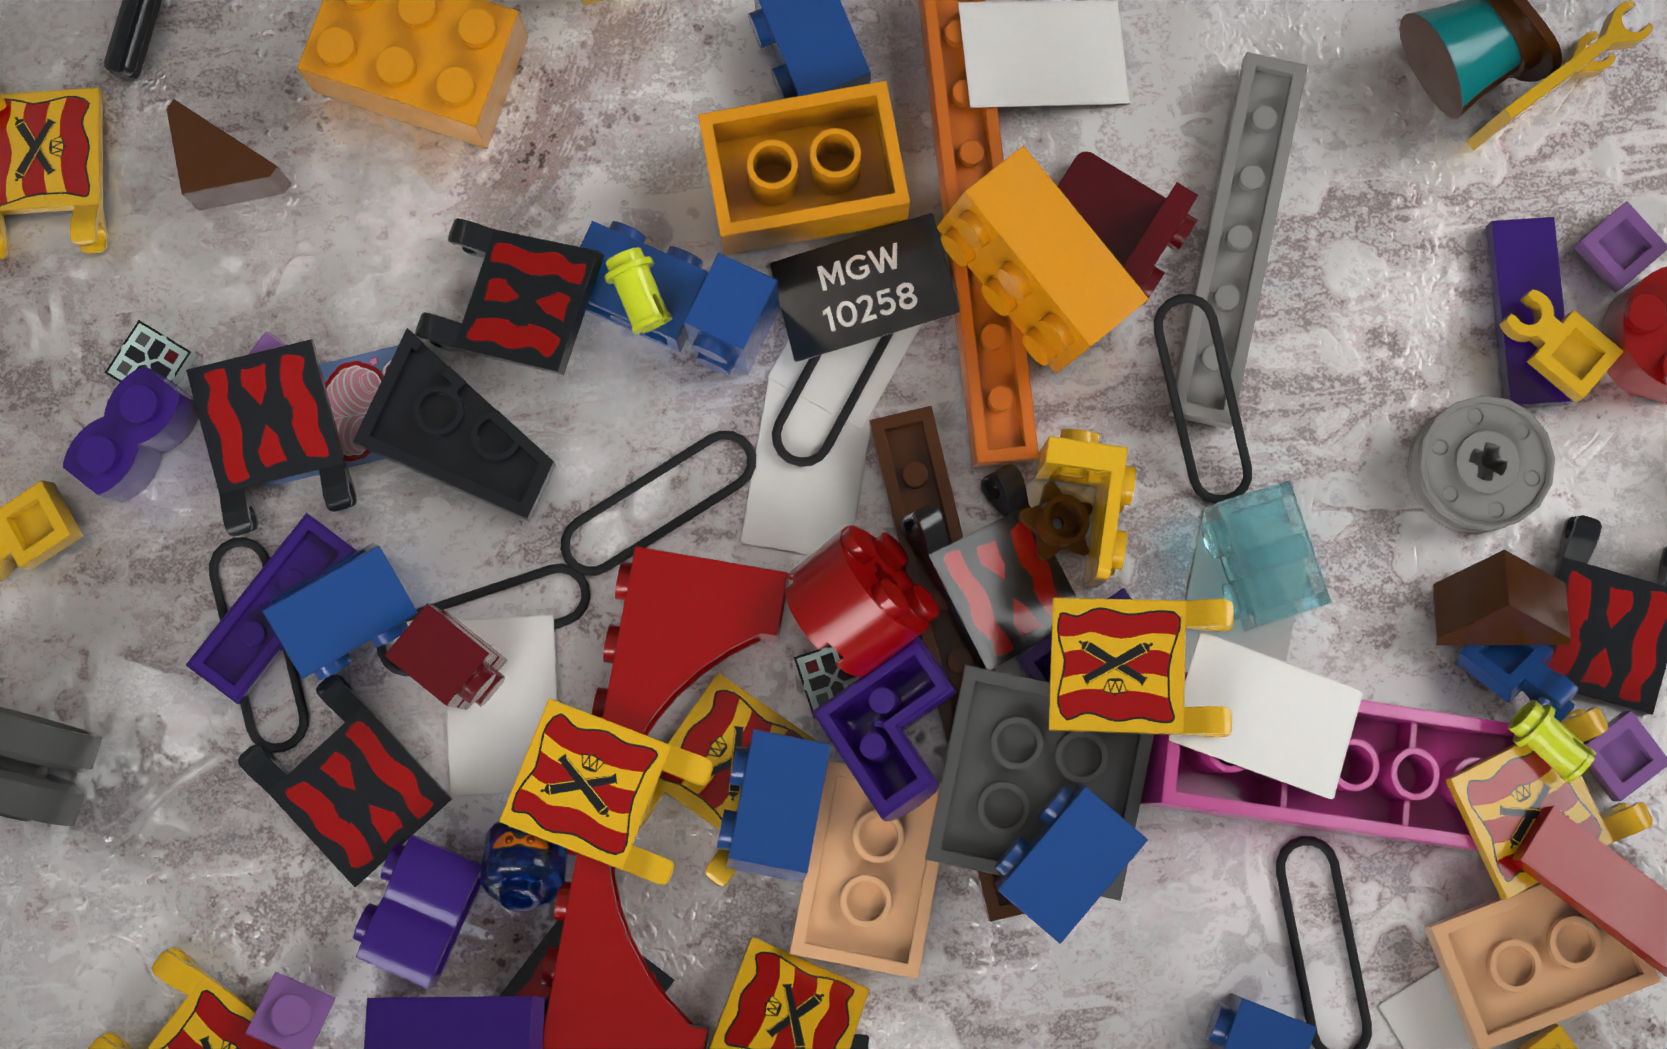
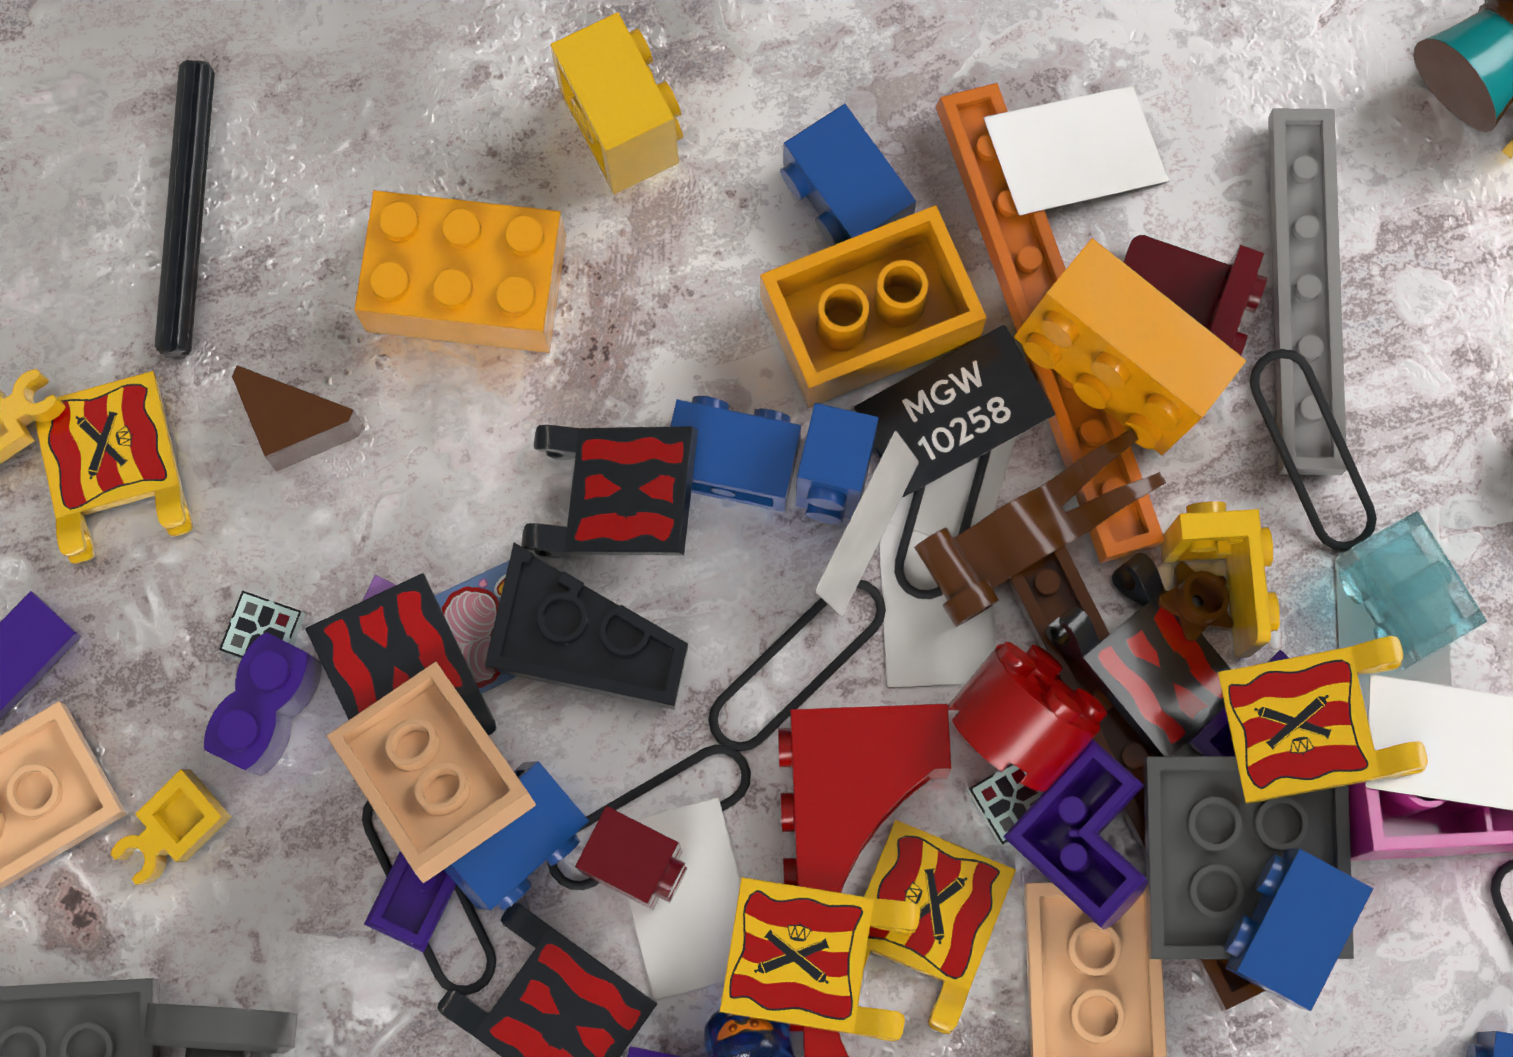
camera: 10 degrees left, 5 degrees down
neon yellow pin [604,247,672,335] -> none
blue brick [717,729,831,883] -> none
none -> light nougat plate [326,662,536,883]
none -> white sticker [815,431,919,616]
none -> reddish brown flag [914,428,1166,627]

